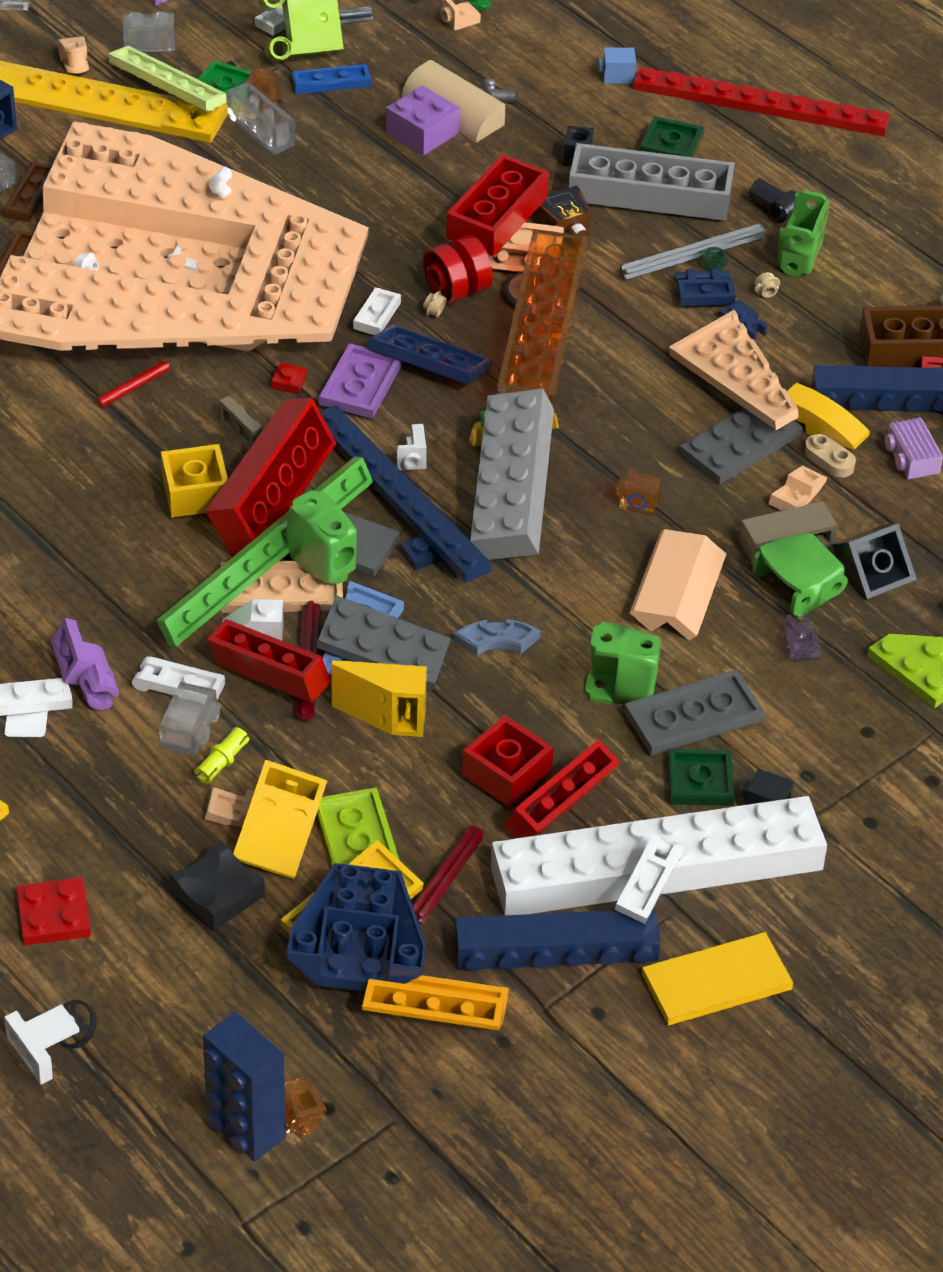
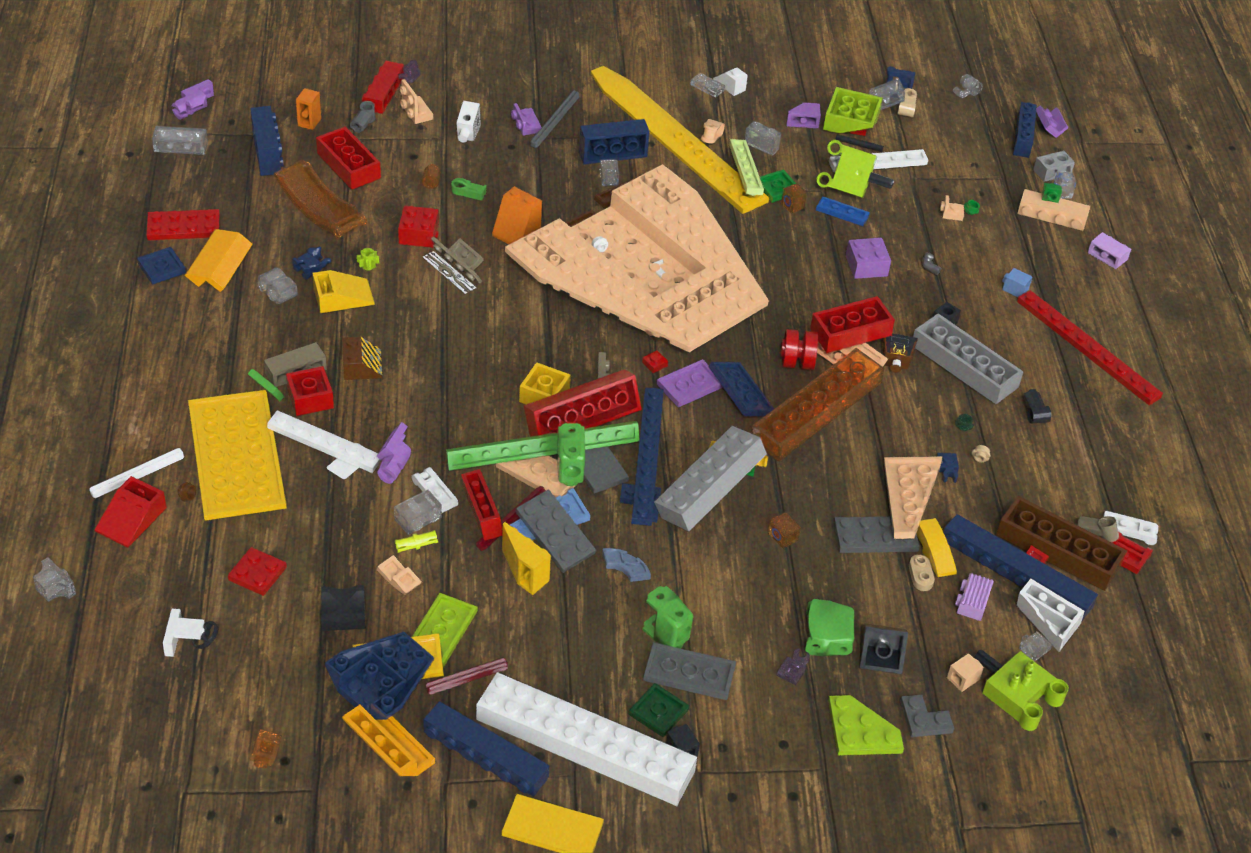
camera: 35 degrees right, 0 degrees up
red bar [96,360,170,408] -> none
dark blue brick [203,1011,286,1162] -> none
white arm [208,167,232,199] -> none
white slope [222,599,284,641] -> none
clear brick [227,82,295,155] -> none
yellow slope [233,760,328,880] -> none
white plate [353,287,401,335] -> none
white bracket [397,424,426,470] -> none
tan brick [402,60,505,143] -> none
tan plate [423,291,447,317] -> none
red brick [462,715,554,808] -> none
red brick [502,739,621,839] -> none
white plate [615,833,684,924] -> none
axle [620,223,765,280] -> none
light nougat slope [630,529,726,640] -> none
dark green plate [640,116,704,158] -> none
dark blue plate [675,268,736,306] -> none
dark tan brick [739,501,838,565] -> none
light nougat slope [768,465,827,511] -> none
bright green piece [777,190,830,277] -> none

